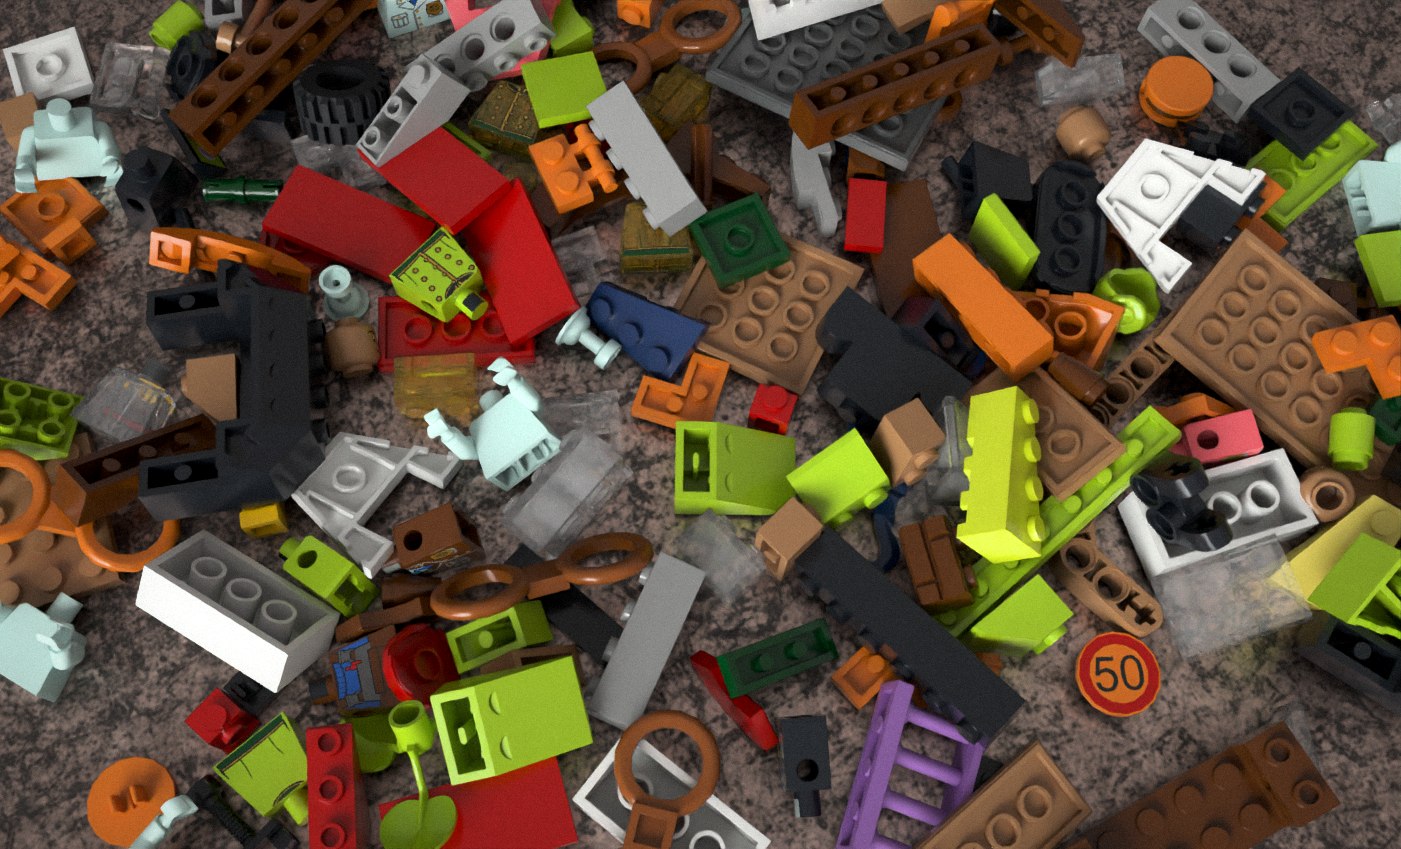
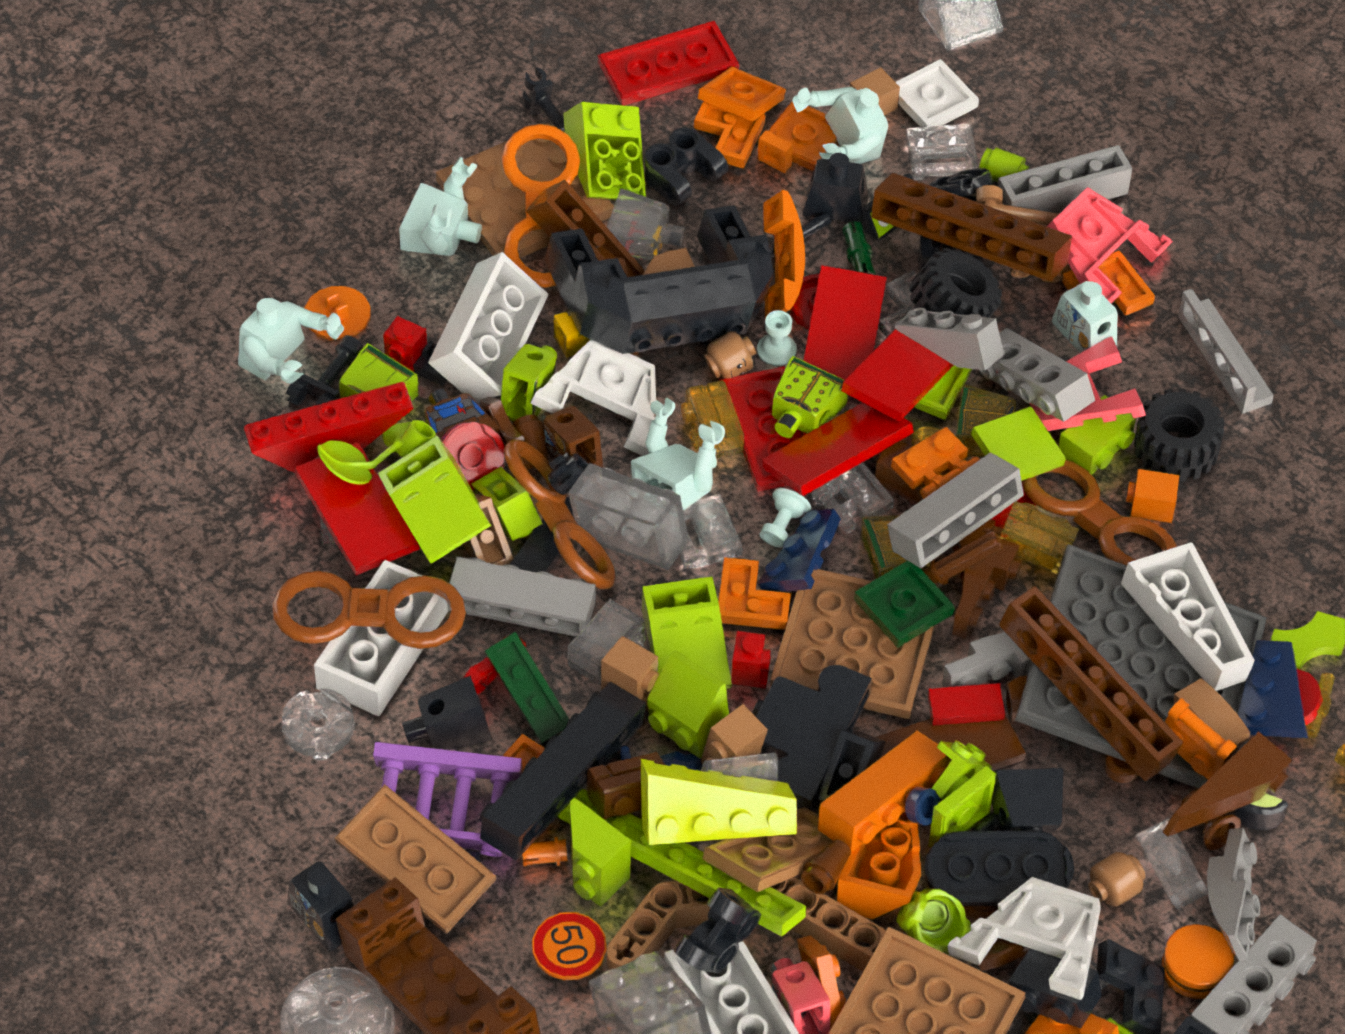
camera: 80 degrees right, 15 degrees down
none -> black gear [548,452,591,496]
none -> black piece [644,127,729,206]
none -> dark blue tile [905,787,940,825]
none -> lime bracket [931,740,992,799]
none -> light grey slope [1207,828,1260,961]

